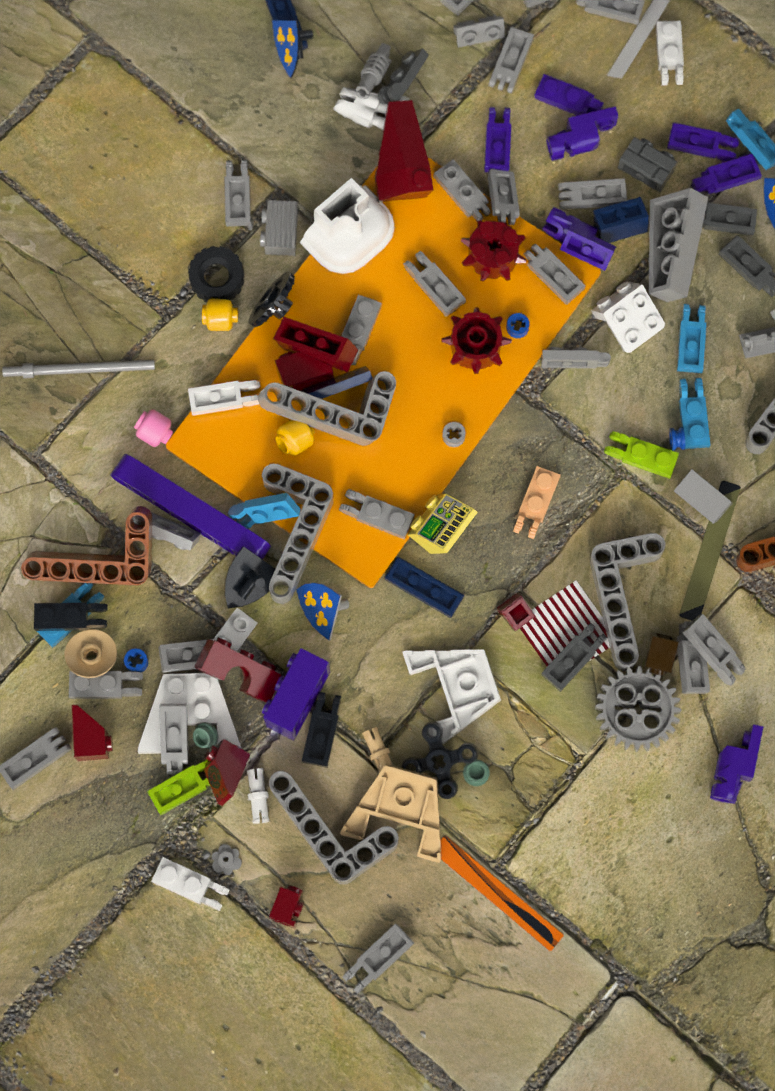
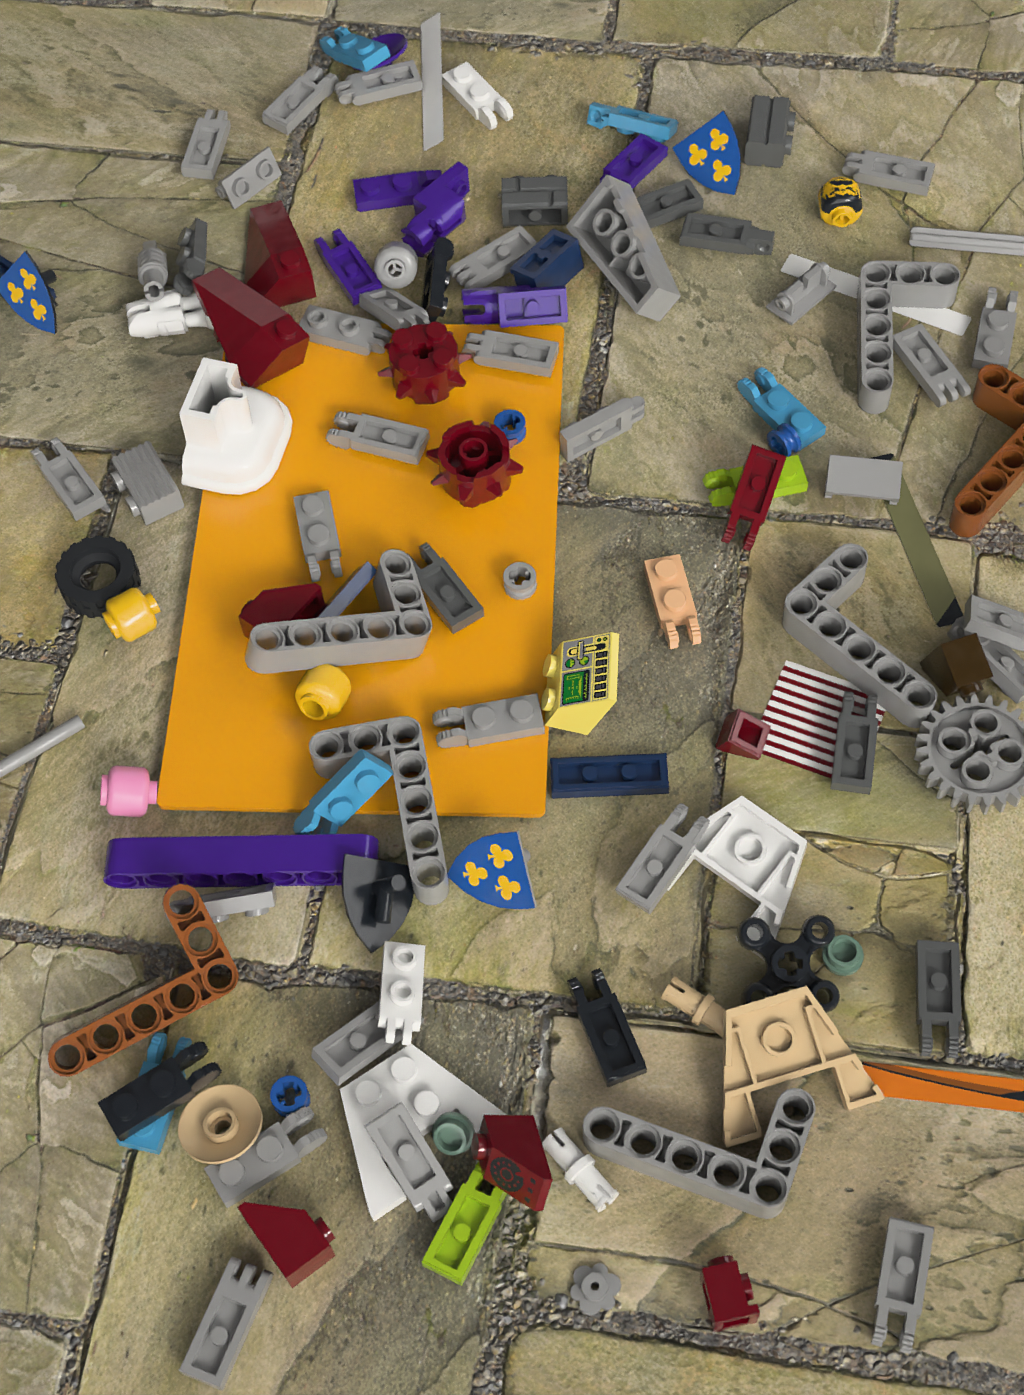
camera: 30 degrees left, 15 degrees down
white hinge [151,857,229,911] -> none
white hinge [188,380,260,416] -> none
dark red arch [194,637,283,703] -> none
black gear [248,271,295,327] -> none
dark purple brick [262,648,331,741] -> none
dark red brick [273,317,358,373] -> none
light grey hinge [489,27,534,94] -> none
white bracket [591,282,665,353] -> none
dark purple hinge [667,123,739,161] -> none
dark azure hinge [677,304,706,373] -> none
none -> dark red wedge [244,200,317,307]
none -> light grey head [374,241,418,289]
none -> dark grey hinge [409,542,484,634]
none -> black hinge [421,237,454,323]
none -> light grey hinge [615,803,710,914]
none -> dark red hinge [721,444,787,551]
none -> dark grey hinge [915,940,962,1058]

